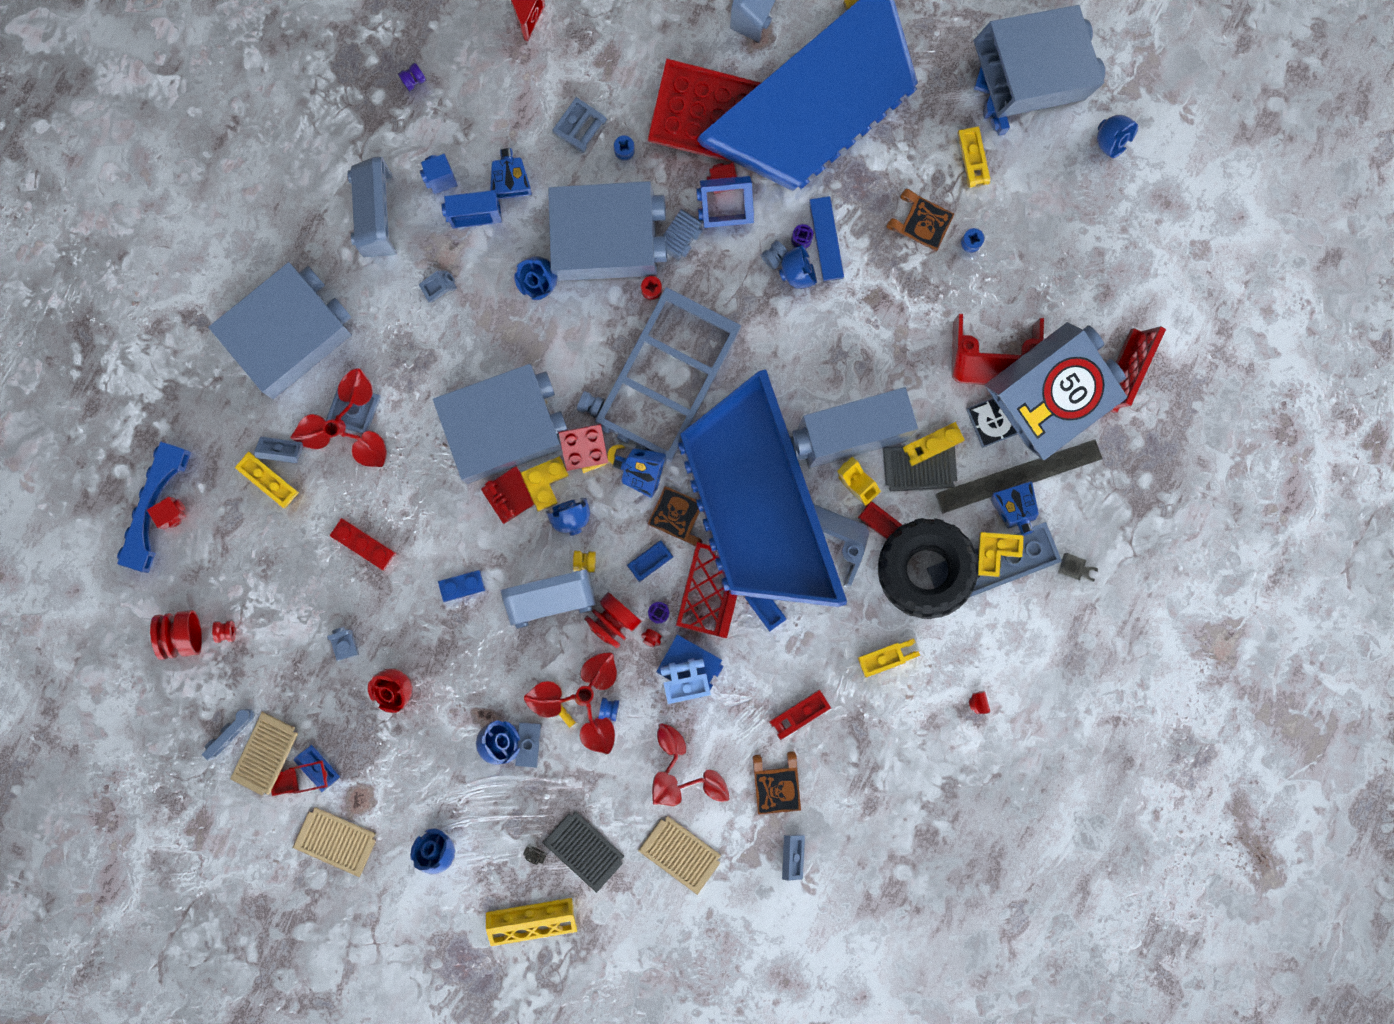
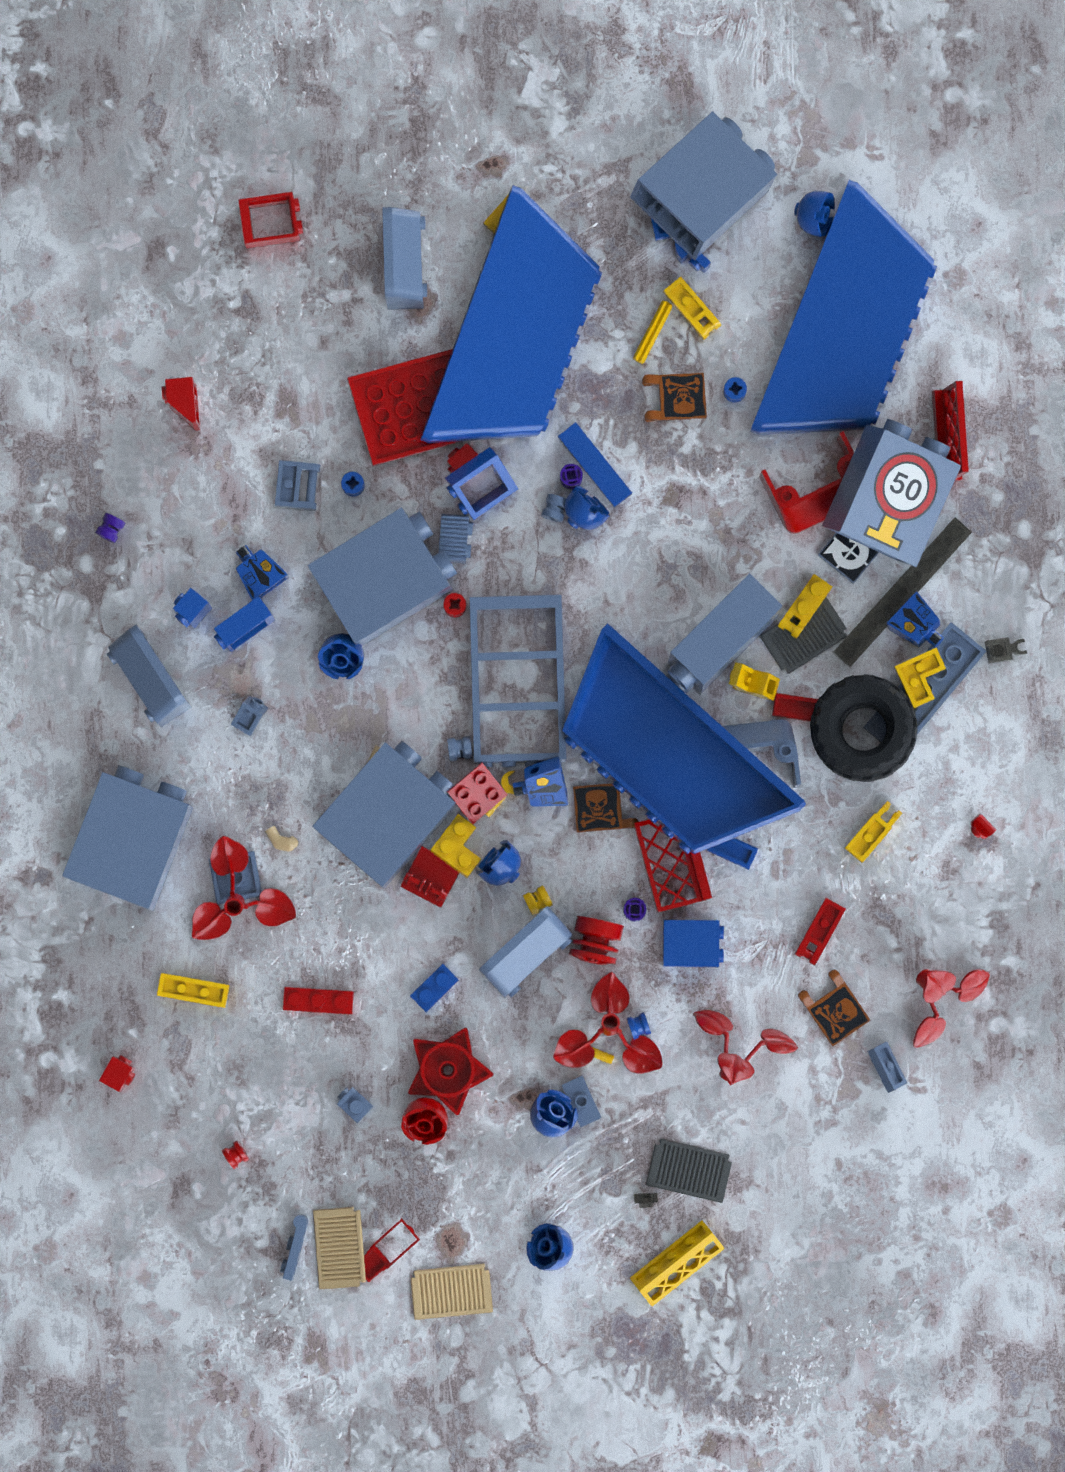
camera: 20 degrees left, 0 degrees up
blue arch [117,442,191,573] -> none
red wheel [150,610,202,660] -> none
sand blue plate [254,437,303,463] -> none
blue plate [293,745,340,792] -> none
blue tile [627,540,673,583] -> none
tan window [638,816,721,895] -> none
red plate [641,629,662,648] -> none
light blue plate [660,658,711,704] -> none
none -> tan arm [265,826,298,852]
none -> red plate [408,1028,494,1115]
none -> yellow axle [633,301,672,364]
none -> blue windscreen [750,179,937,435]
none -> plant [913,969,990,1048]

